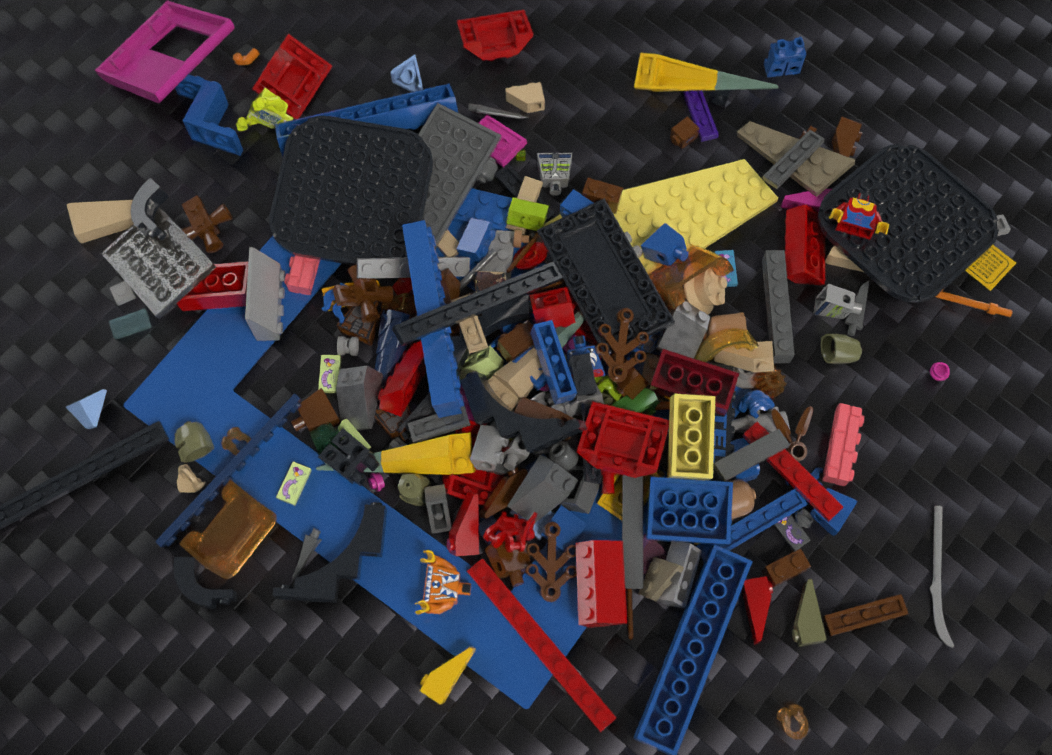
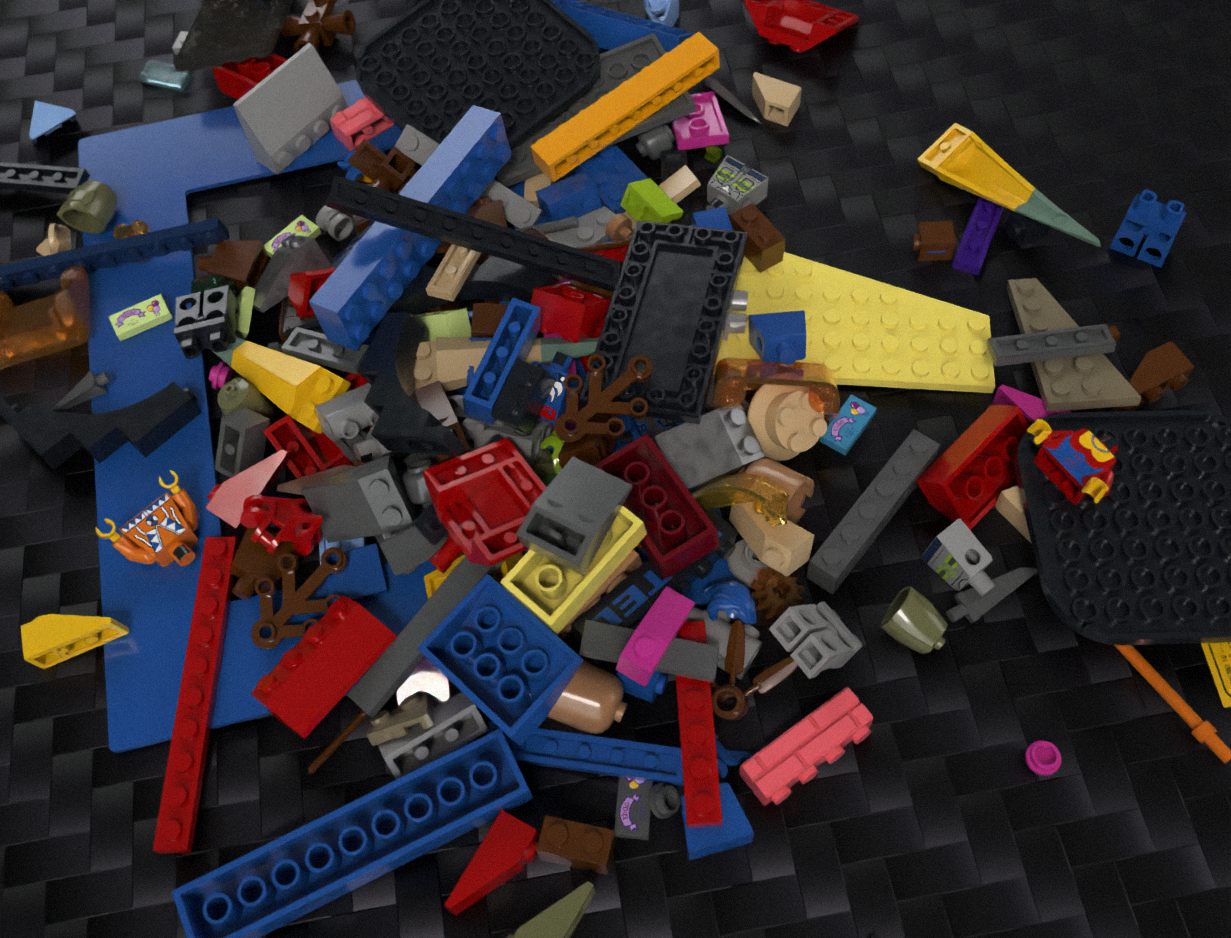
camera: 45 degrees right, 10 degrees down
none -> dark grey slope [516,457,633,576]
none -> light orange brick [530,32,720,183]
none -> dark pink slope [615,586,695,687]
none -> light grey hips [769,601,862,679]

